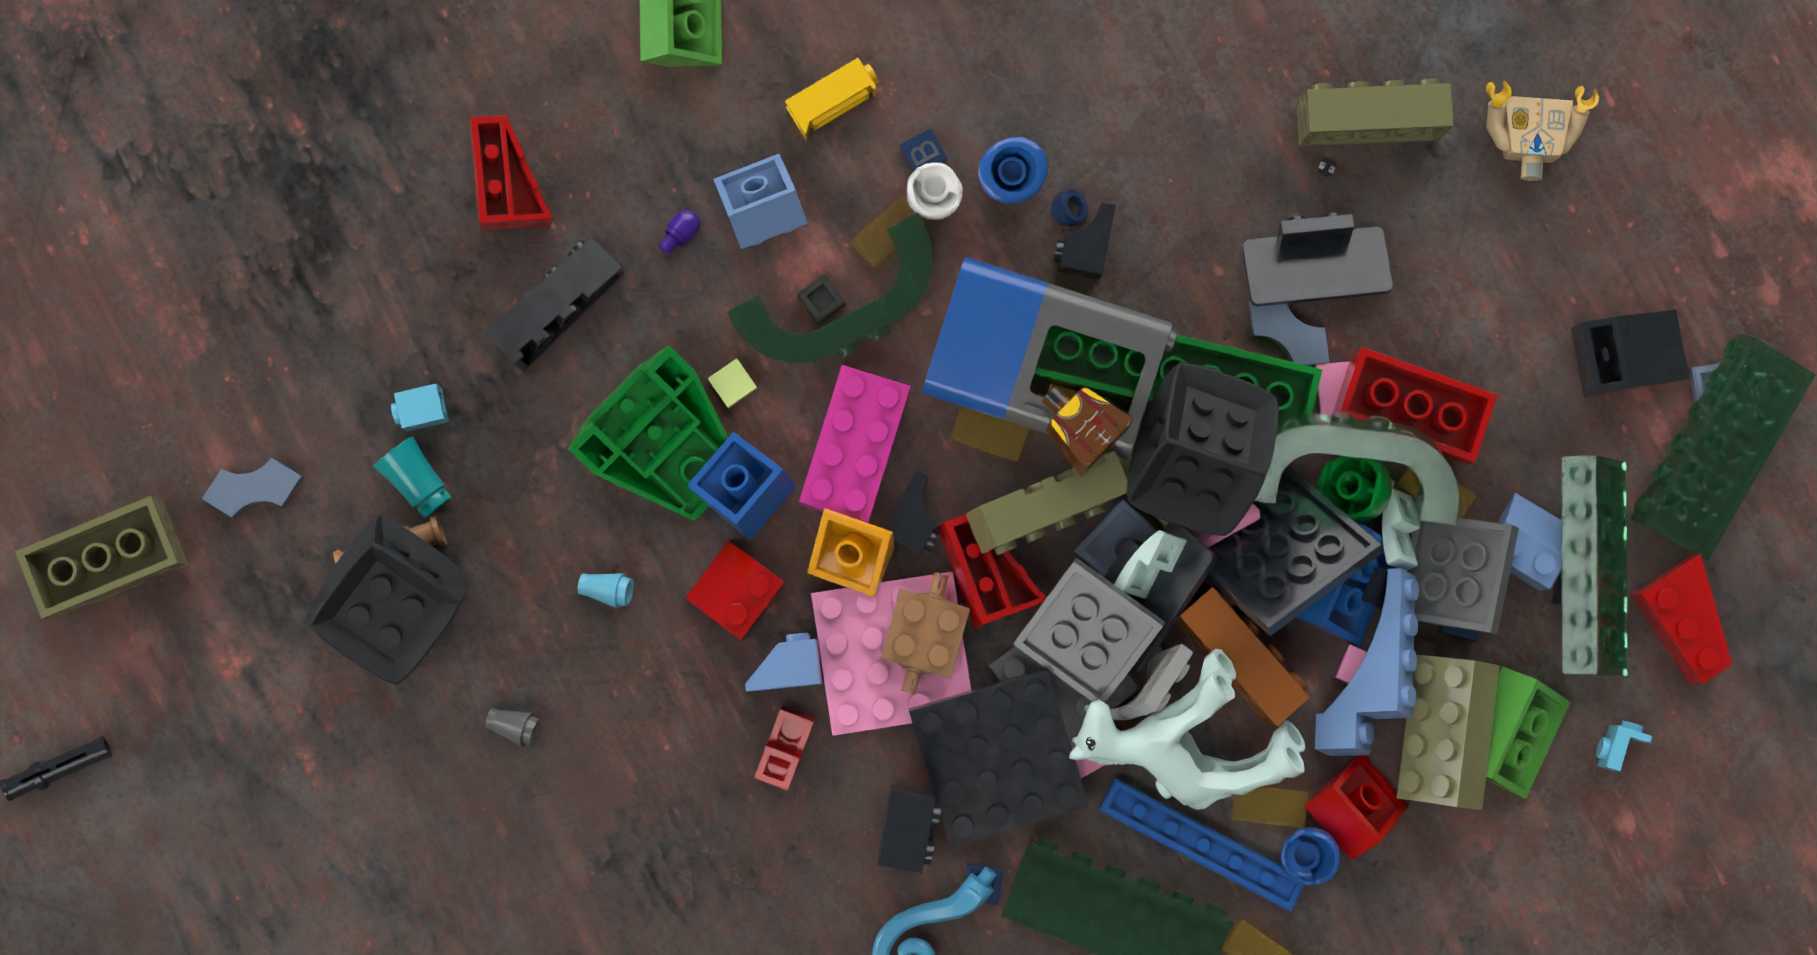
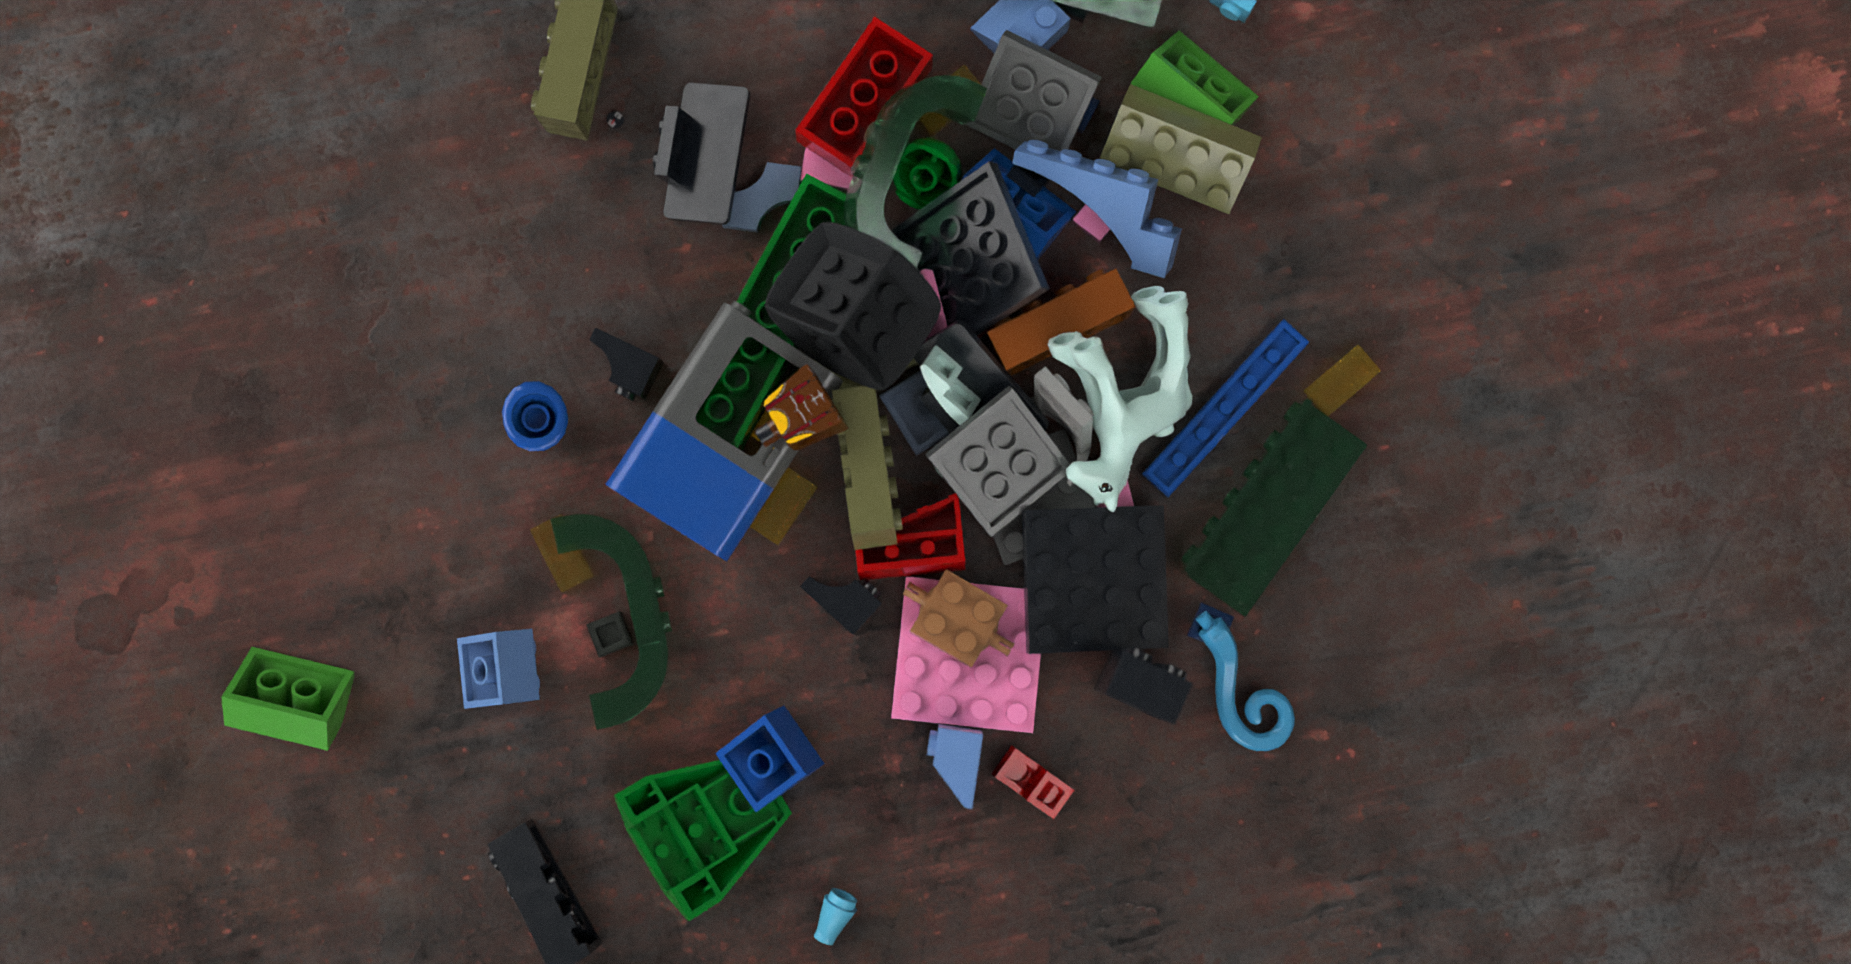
camera: 65 degrees left, 0 degrees up
red wedge [470,115,553,231] -> none
dark purple cylinder [658,210,701,255] -> none
red slope [686,541,786,641] -> none
yellowish green tile [708,358,758,409] -> none
yellow window [785,58,879,142] -> none
dark pink brick [799,365,911,523] -> none
light orange slope [807,508,894,597] -> none
dark blue tile [899,128,947,172] -> none
white hair [907,162,963,220] -> none
dark blue piece [1051,189,1088,227] -> none
clear yellow tile [1231,786,1308,828] -> none
blue hair [1280,827,1341,885] -> none
red slope [1304,755,1409,861] -> none
light aqua slope [1382,489,1421,571] -> none

